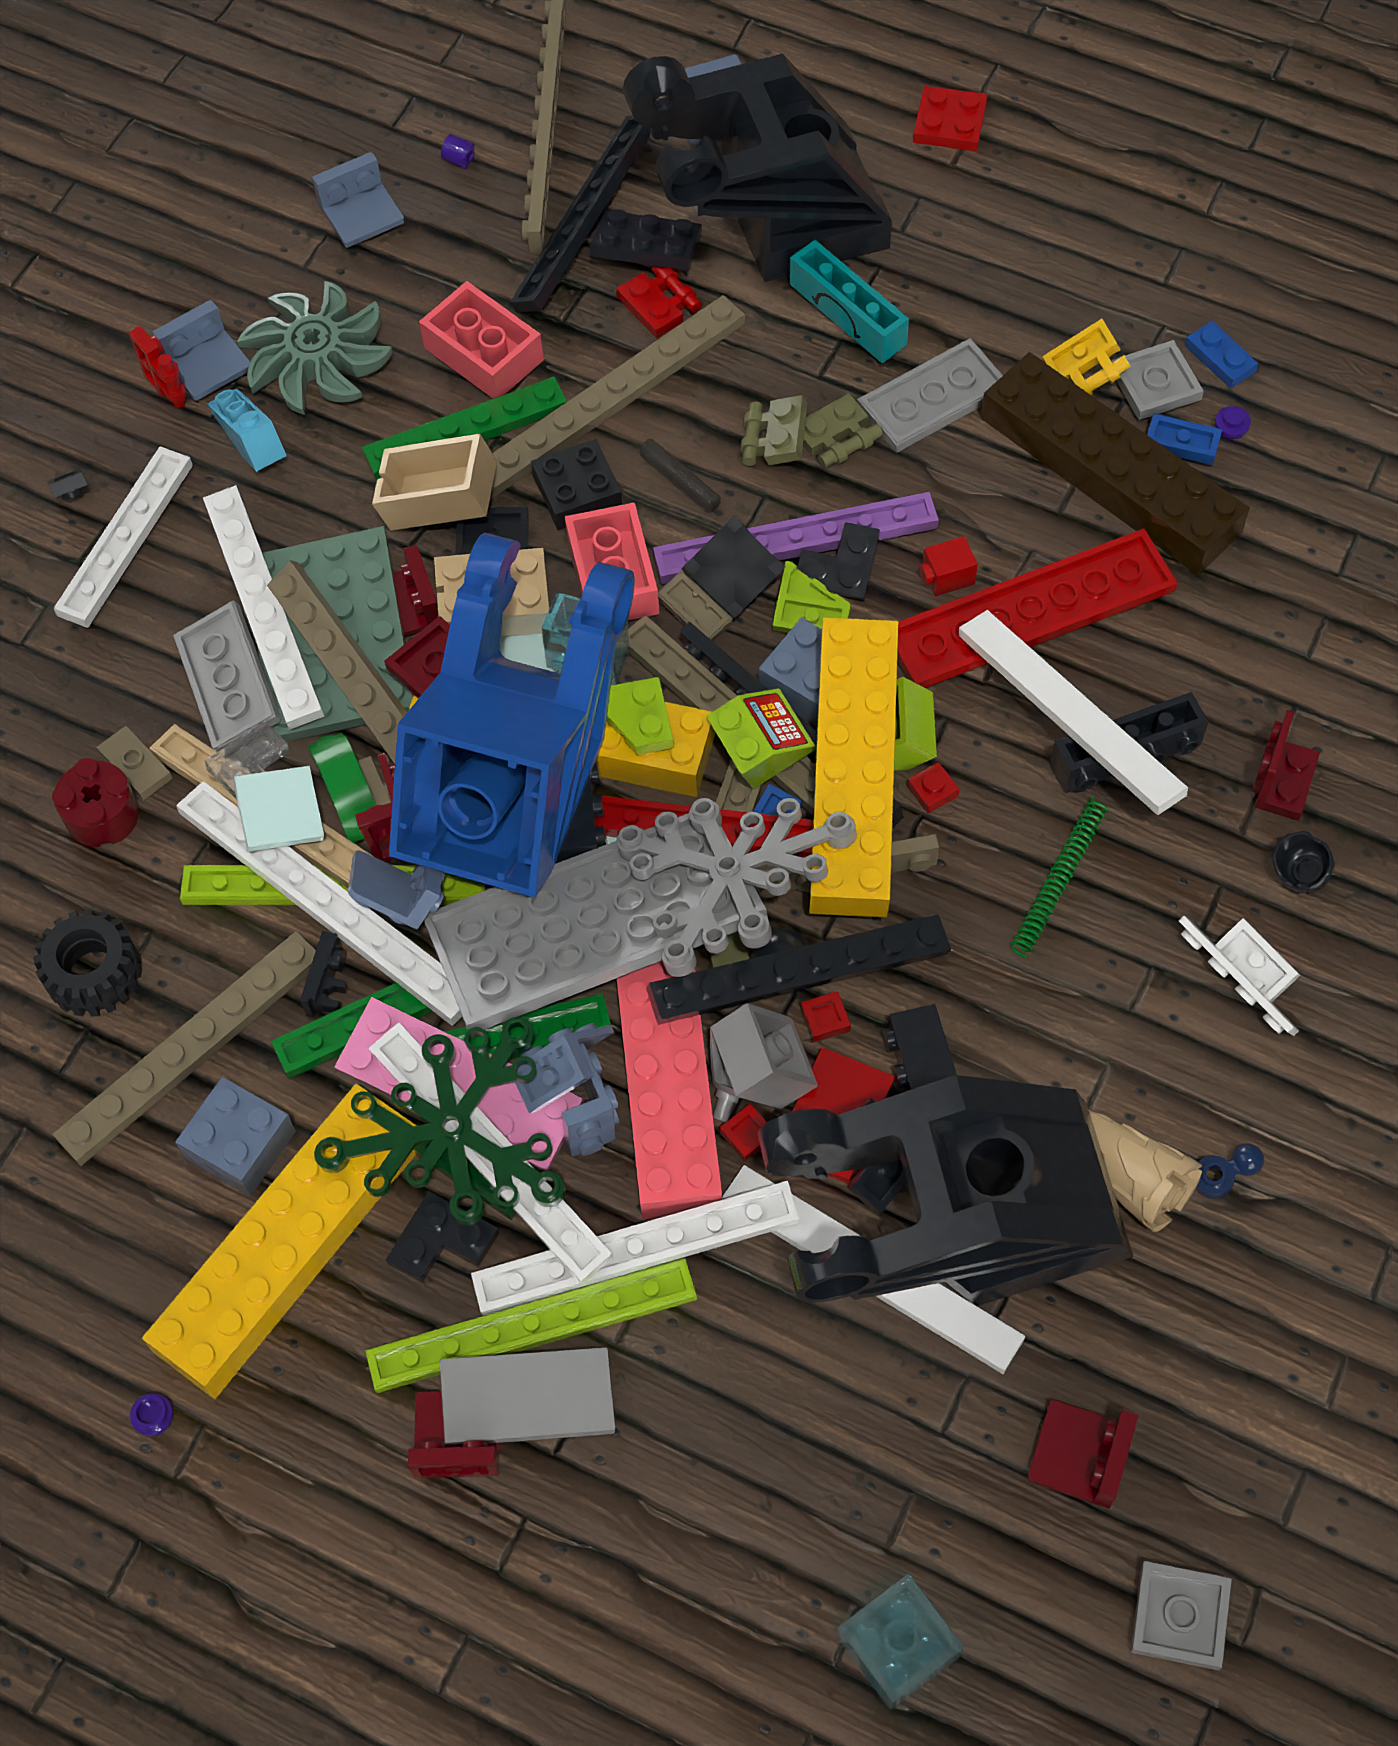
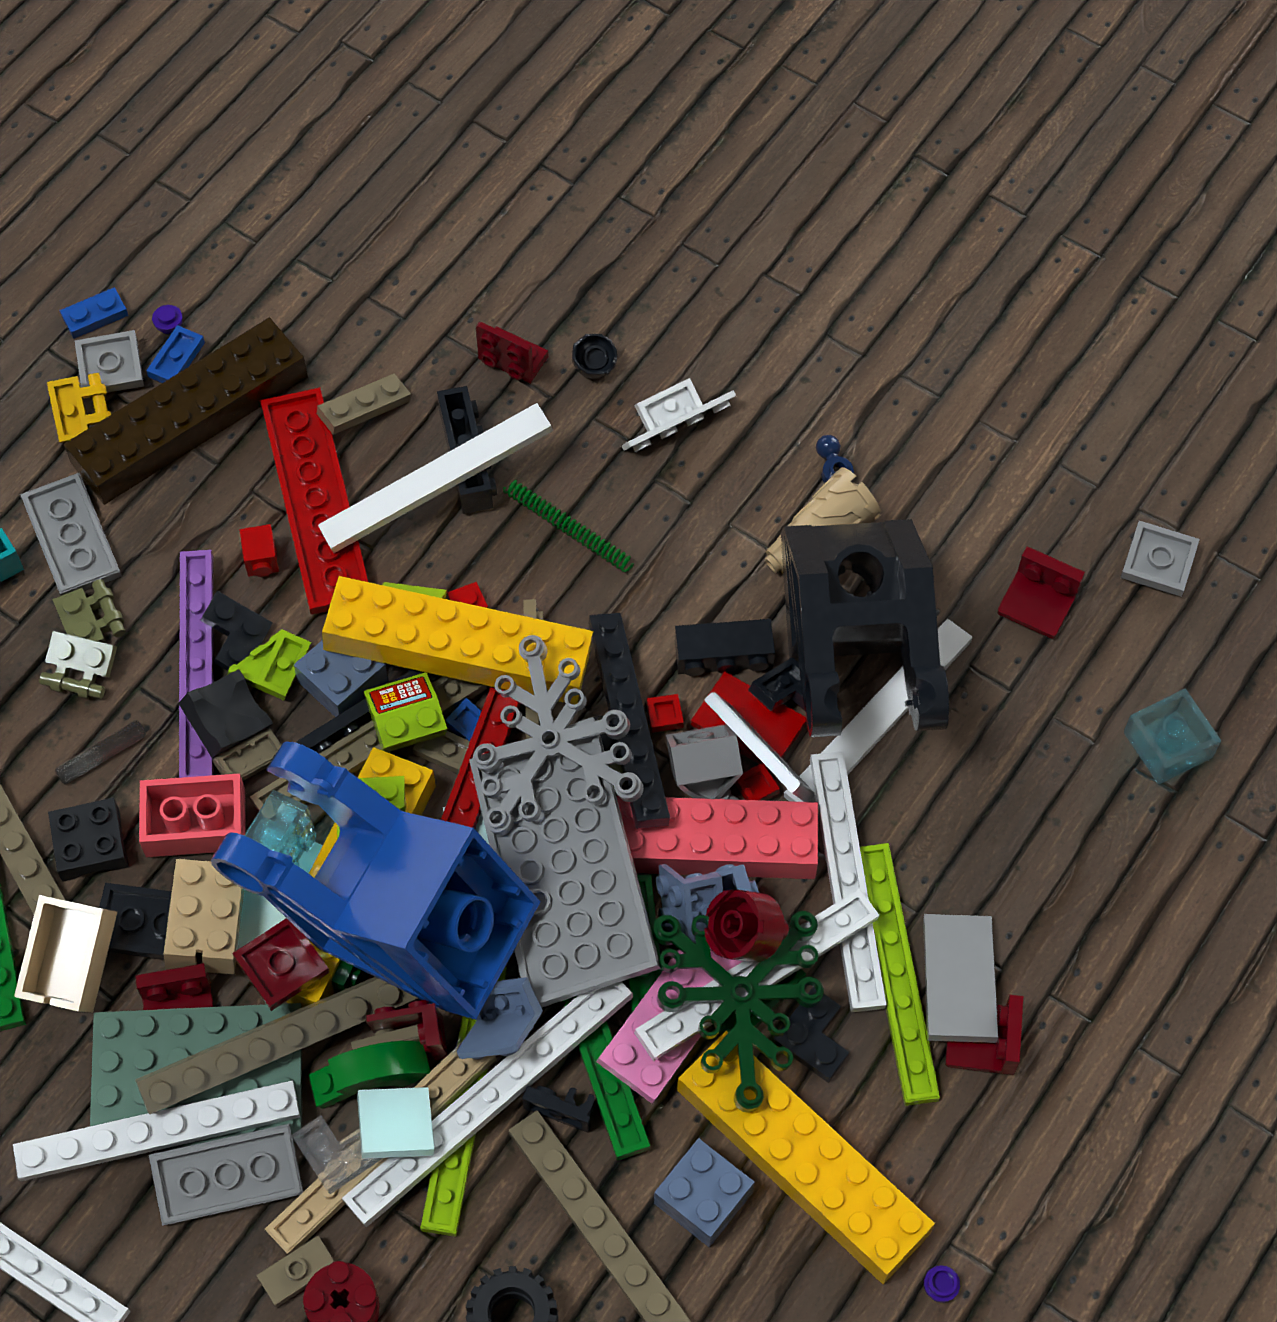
camera: 85 degrees left, 0 degrees up
none -> dark tan plate [316,374,411,435]
none -> tile [704,692,815,802]
none -> dark red brick [704,890,789,963]

